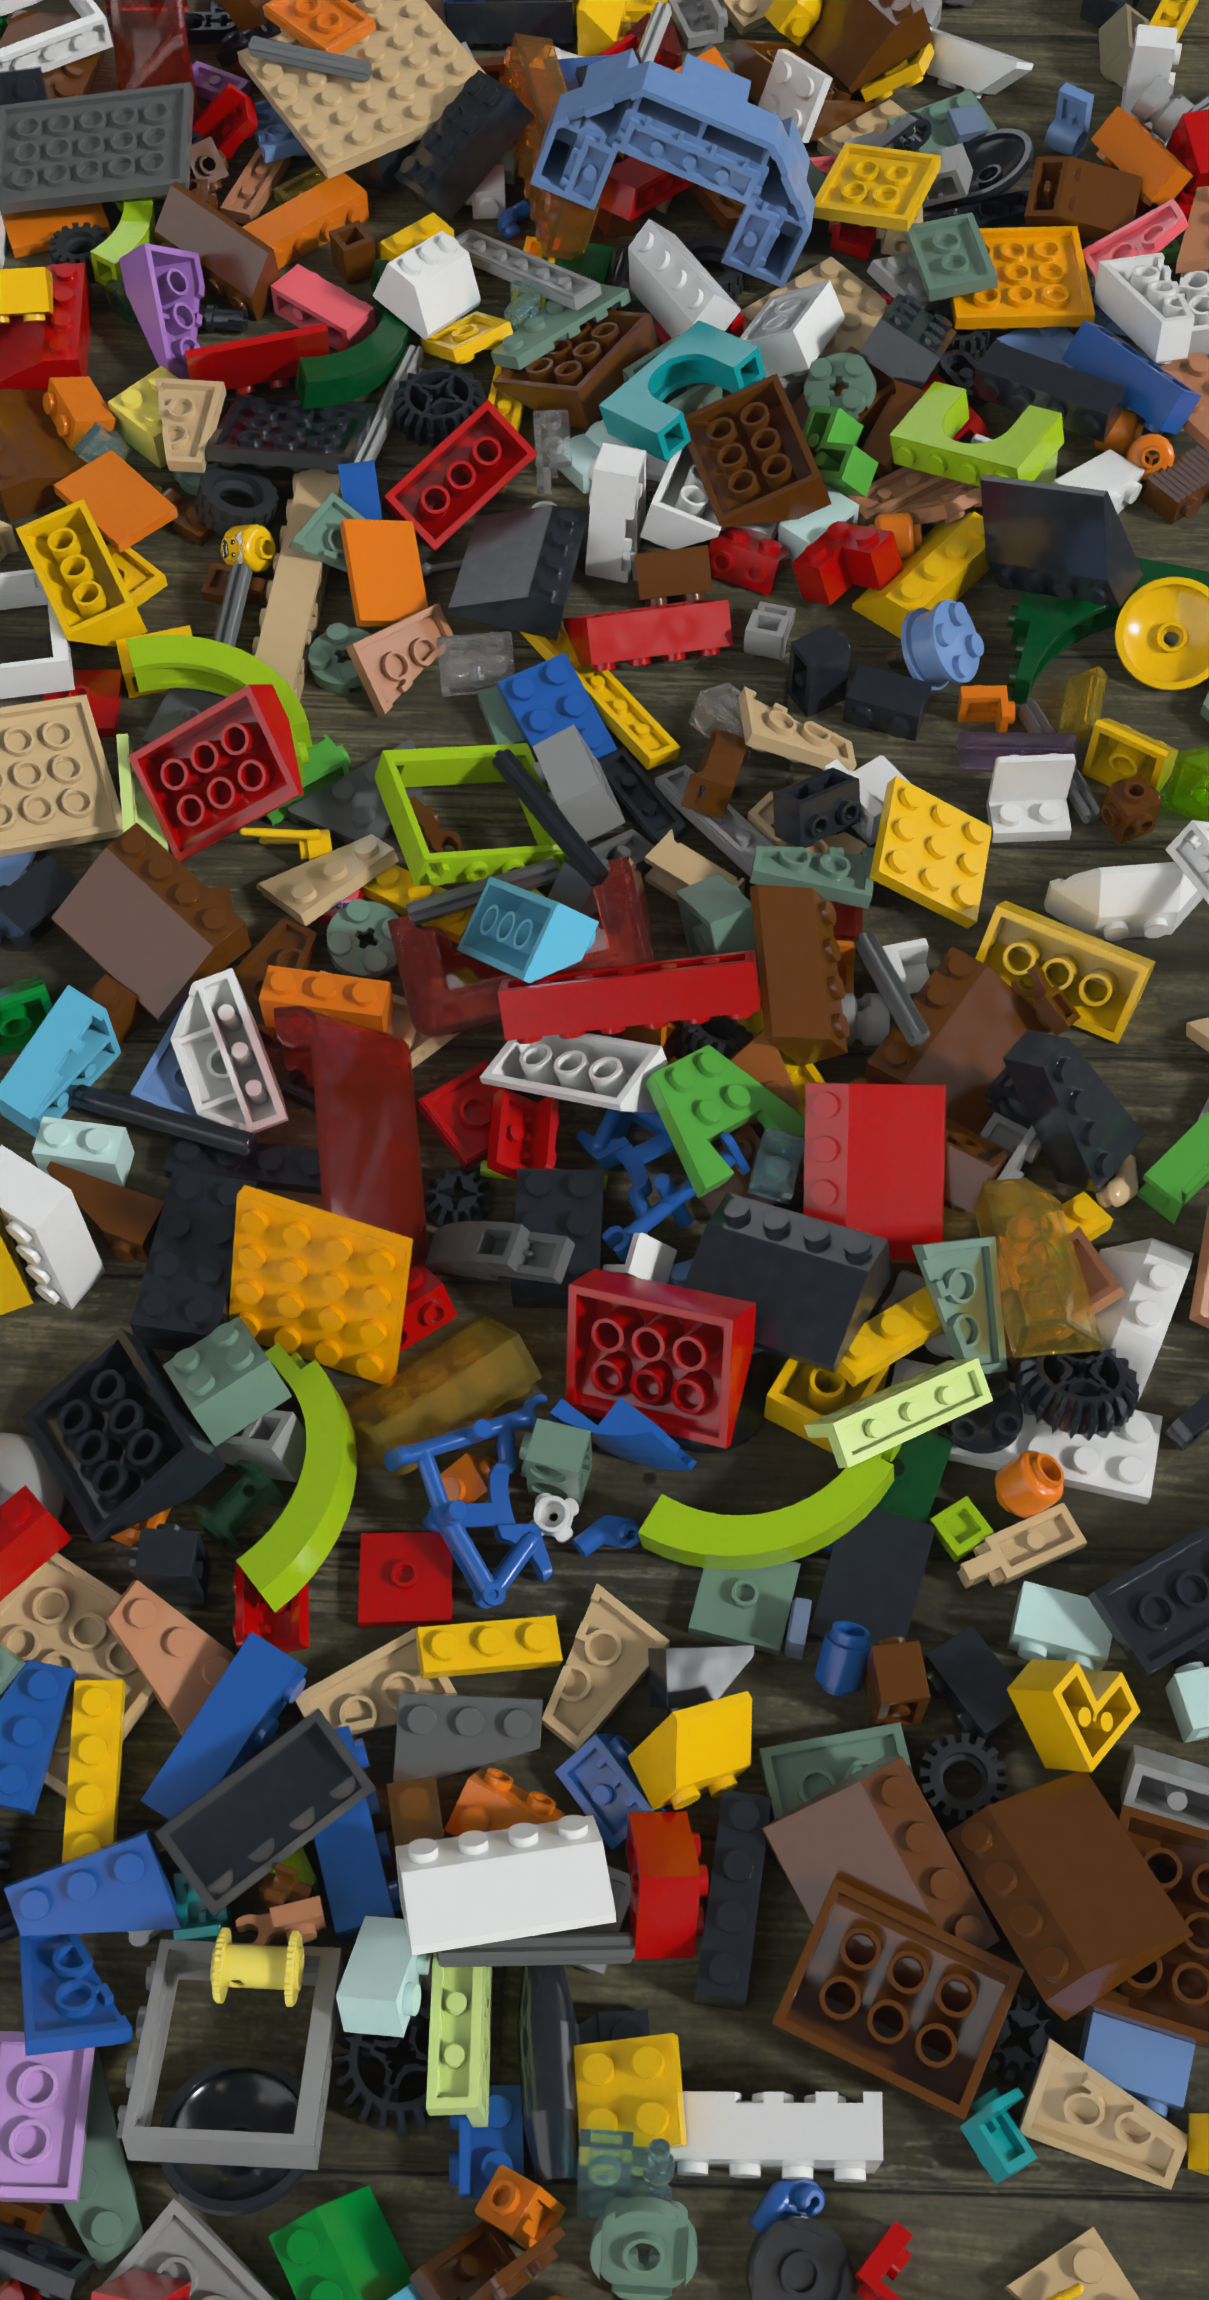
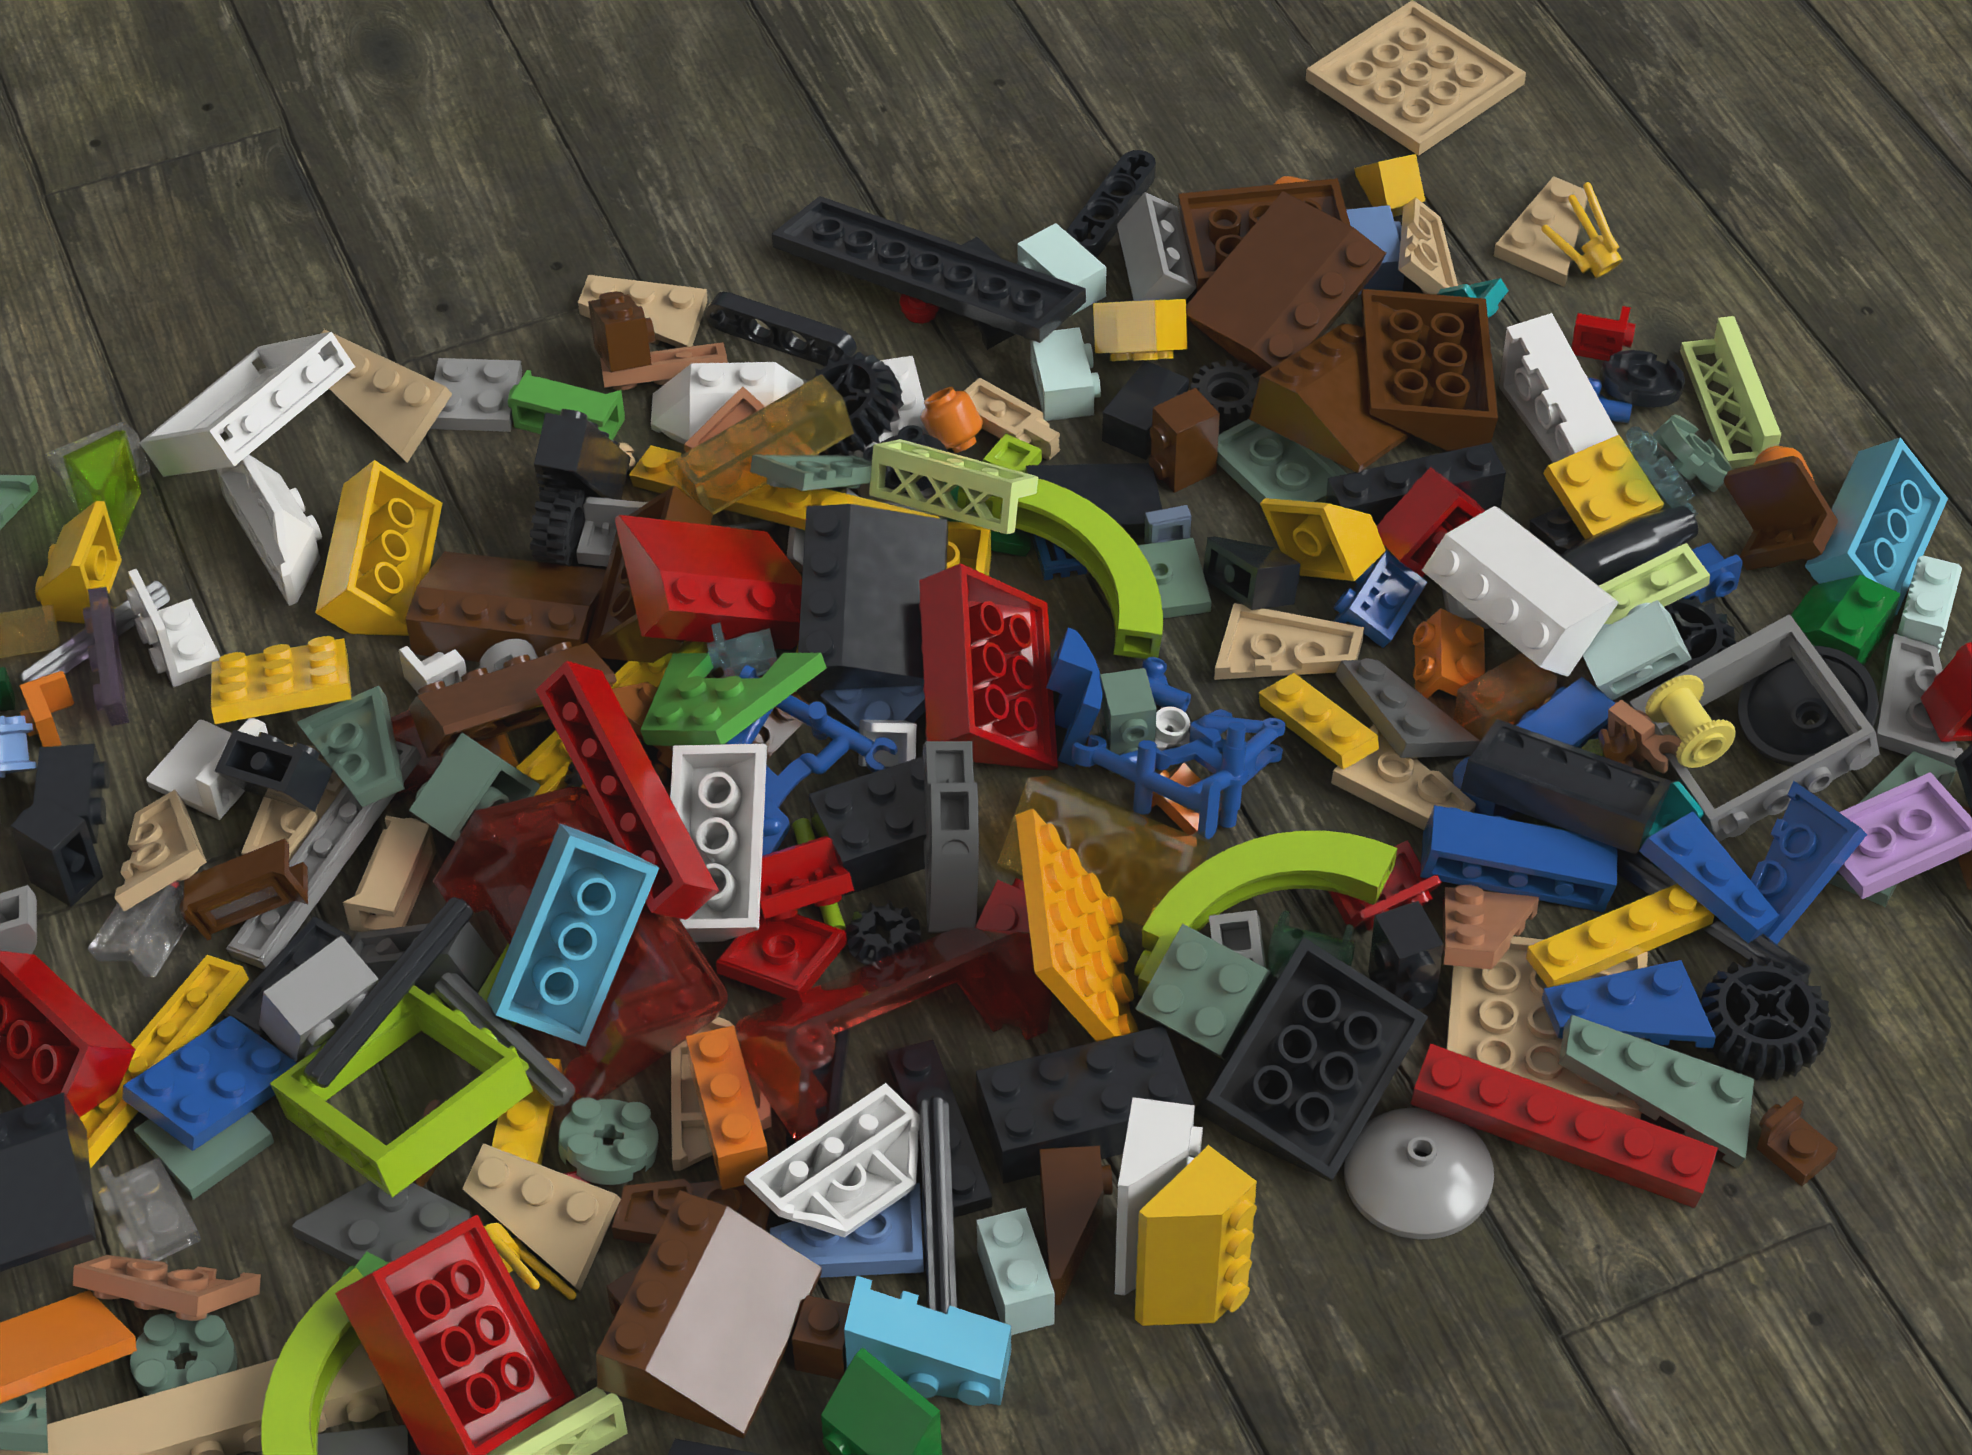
camera: 115 degrees left, 10 degrees down
red plate [358,1532,453,1627] -> none
orange bracket [475,2165,567,2250] -> none
blue brick [814,1621,872,1697] -> none
dark grey axle [855,931,930,1047] -> none
reddish brown plate [1011,964,1081,1036] -> none
reddish brown brick [1101,774,1162,844] -> none

